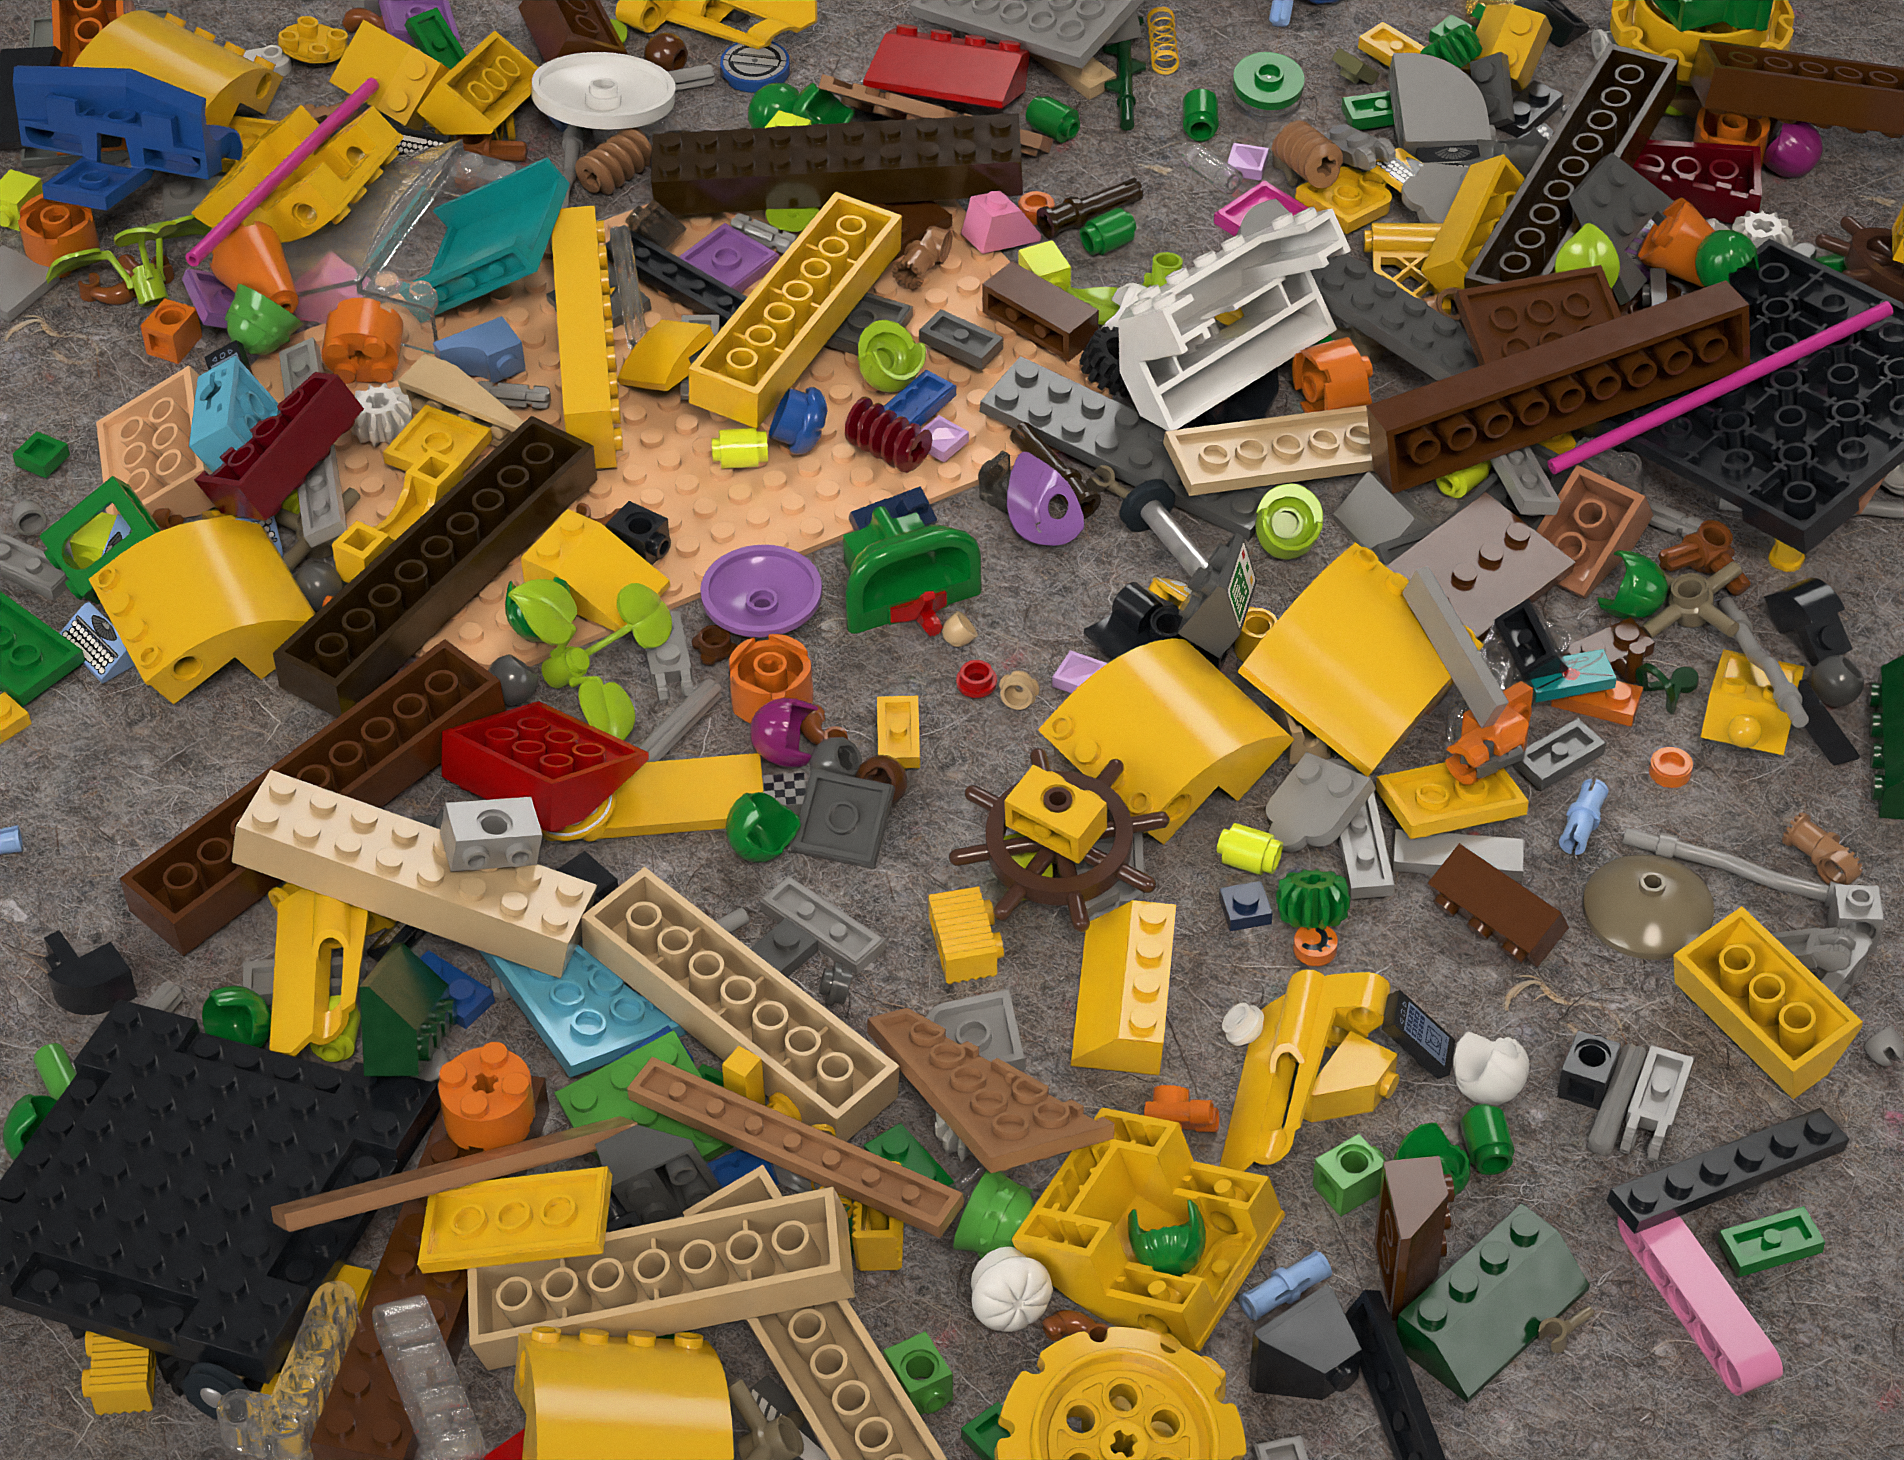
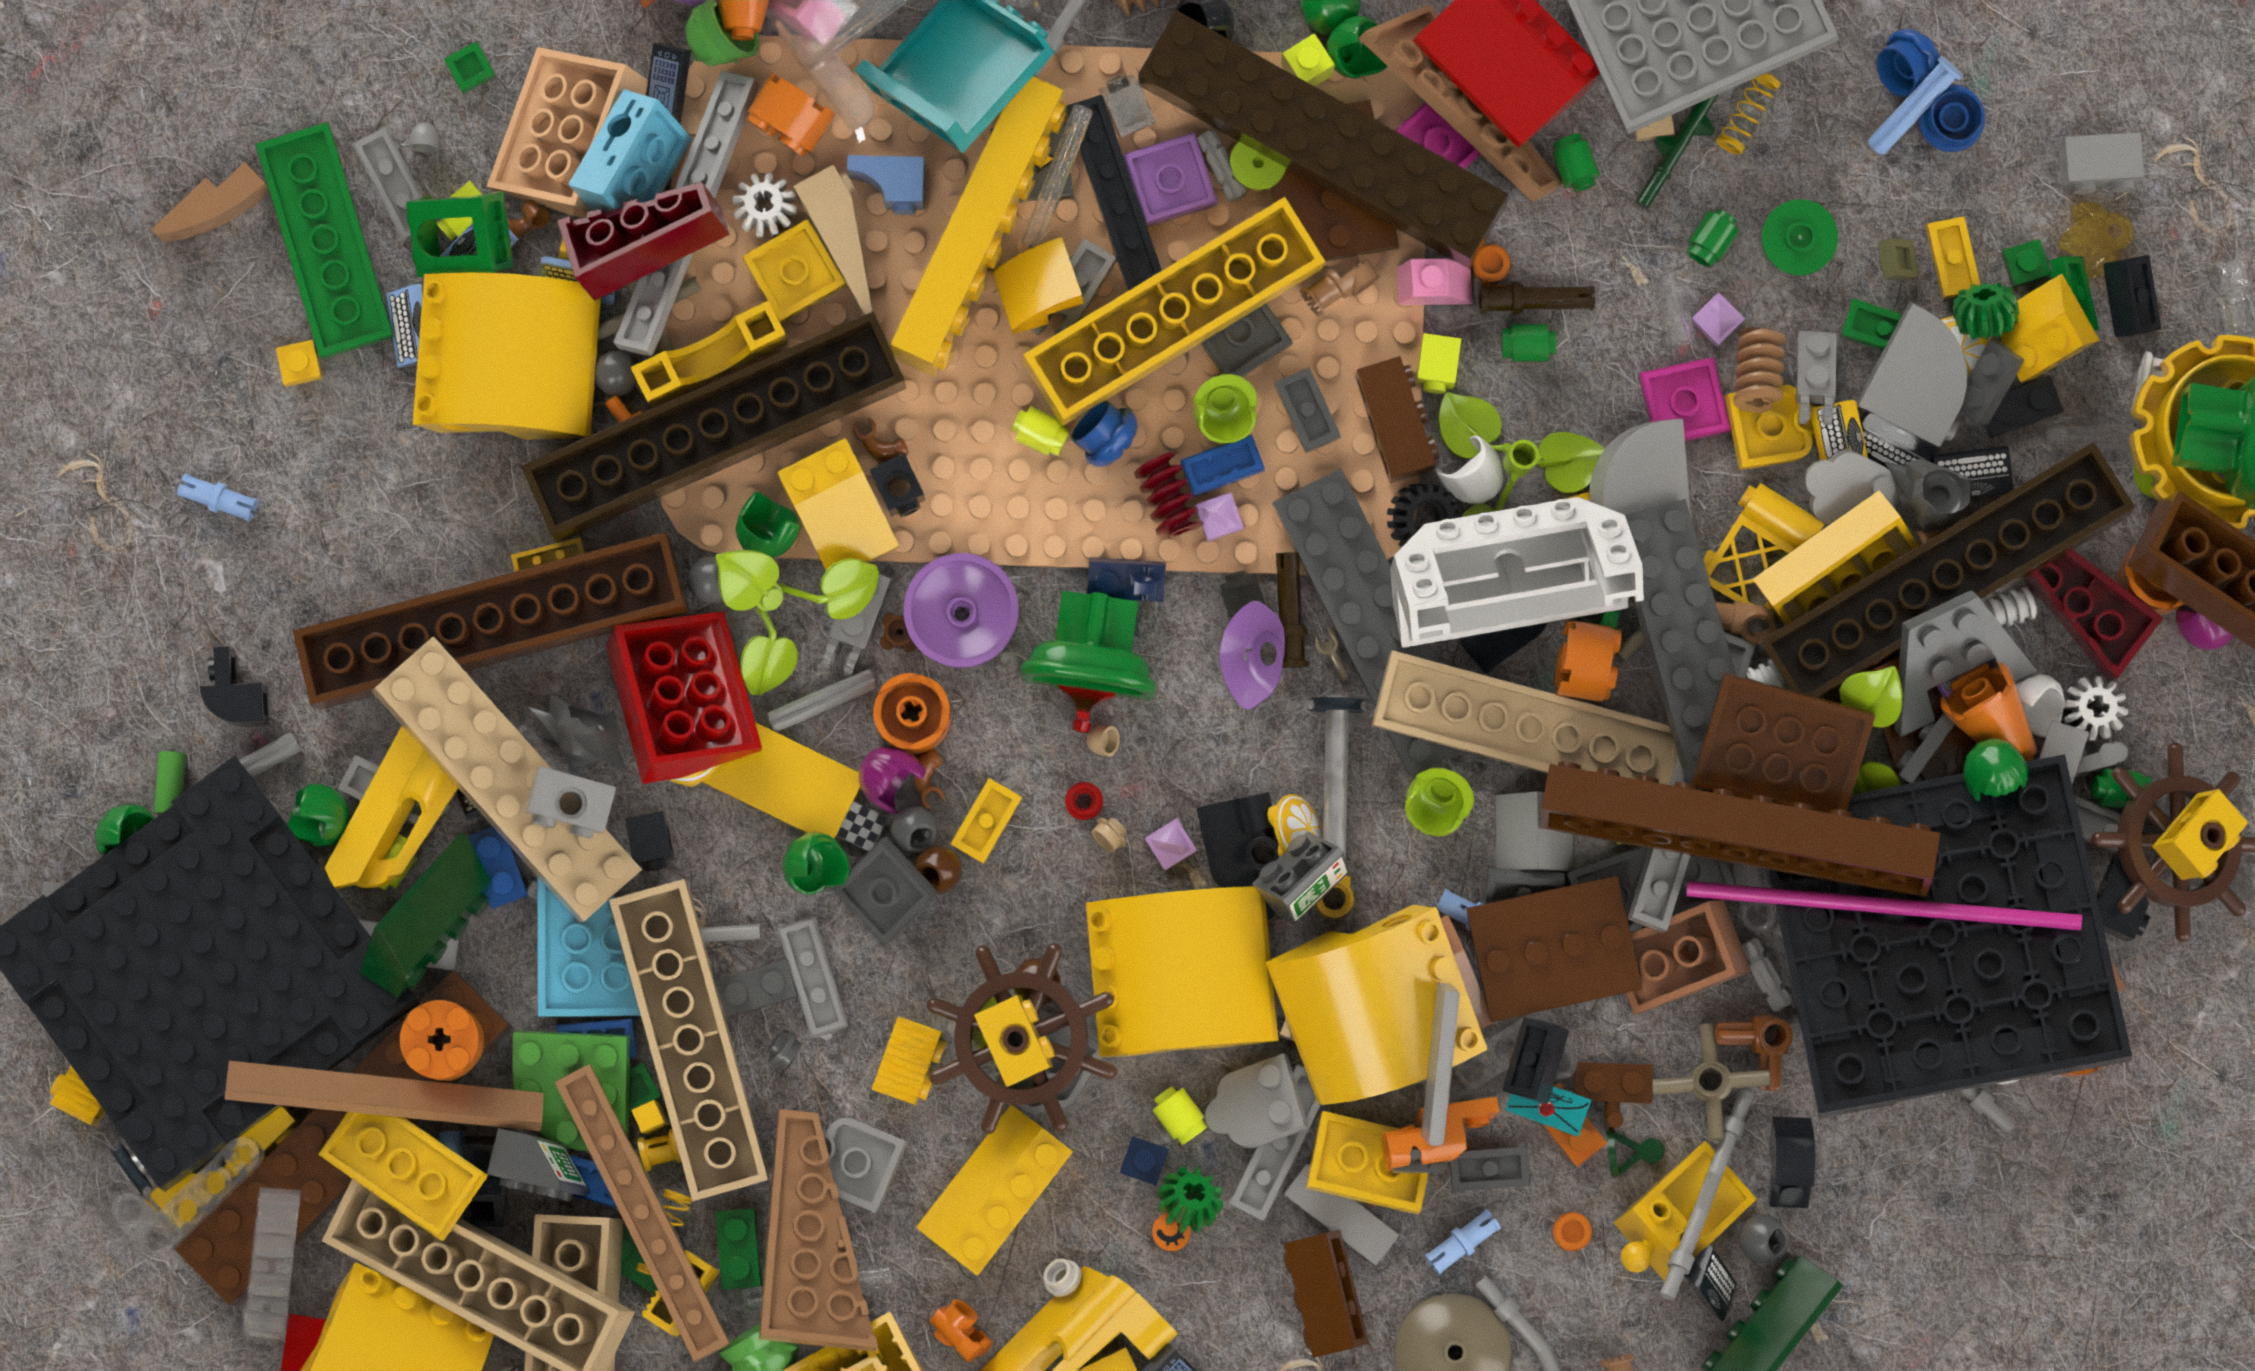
camera: 30 degrees right, 35 degrees up
light grey axle [477,381,551,409] -> none
green hair [1598,550,1668,619] -> none

